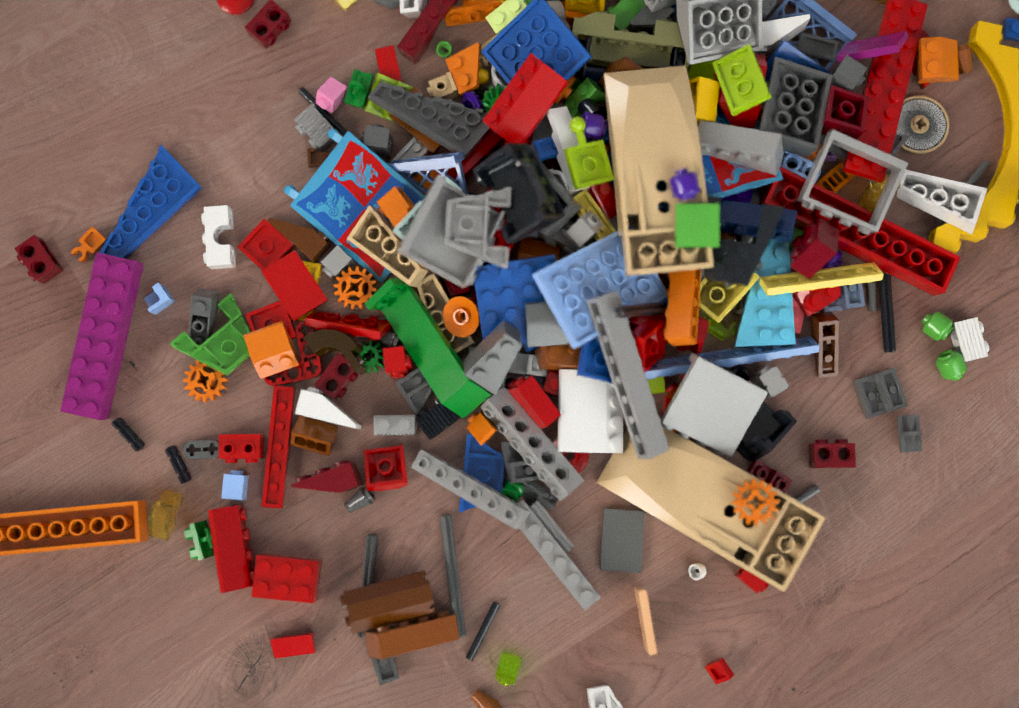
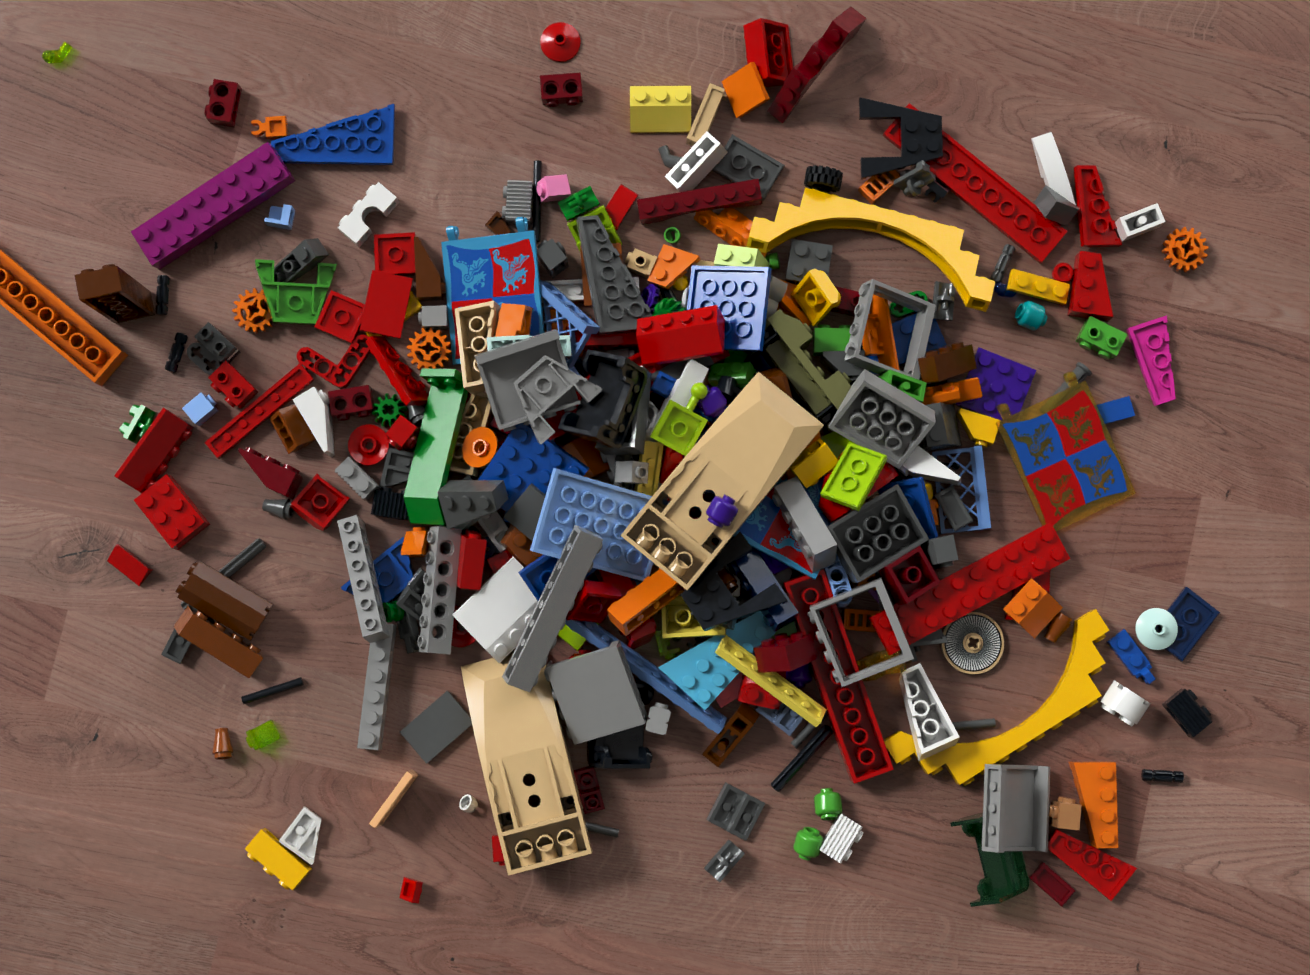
camera: 45 degrees right, 0 degrees up
clear yellow brick [147,490,184,541] -> none
orange slope [244,321,299,379] -> none
dark brown arch [303,330,367,375] -> none
dark grey axle [440,515,466,638] -> none
light grey axle [530,501,574,552] -> none
orange plate [555,76,577,104] -> none
black axle [614,302,668,318] -> none
bright green tile [675,204,719,248] -> none
orange gear [731,479,779,526] -> none
dark red brick [809,439,856,468] -> none
magenta tile [836,31,908,63] -> none
none -> reddish brown brick [74,264,155,324]
none -> dark grey hips [194,322,240,363]
none -> red dish [348,424,389,465]

